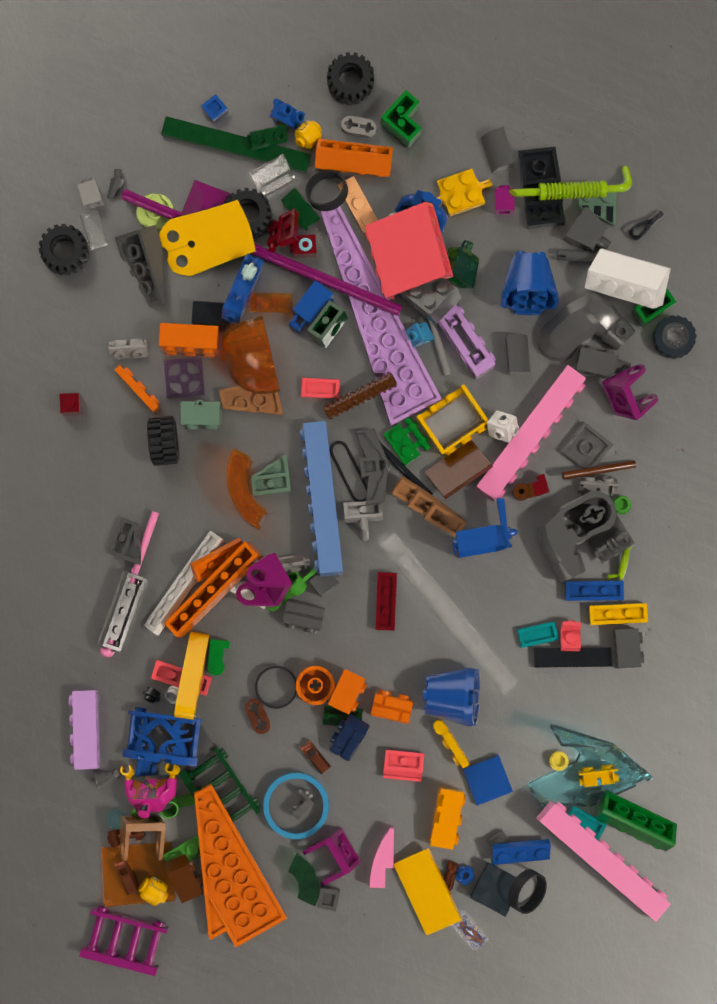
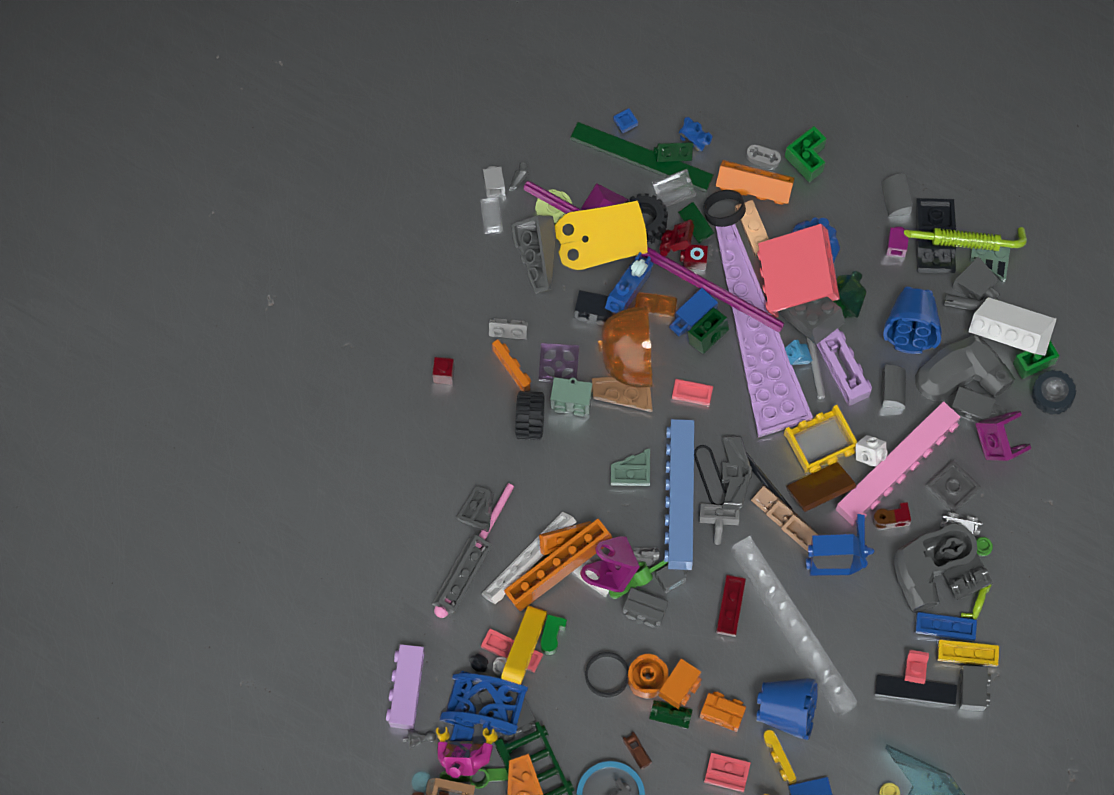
camera: 15 degrees right, 15 degrees down
black tyre [39,224,89,275] -> none
orange brick [159,323,221,358] -> none
clear orange fence [227,448,268,530] -> none
copper beam [245,699,271,734] -> none
yellow head [294,121,322,149] -> none
reddish brown piece [323,372,397,420] -> none
black tyre [327,52,374,105] -> none
dark blue brick [329,714,370,761] -> none
green plate [383,416,432,466] -> none
yellow plate [436,169,492,217] -> none
teal tile [517,621,559,648] -> none
reddish brown bar [562,460,636,480] -> none
black piece [629,210,664,240] -> none

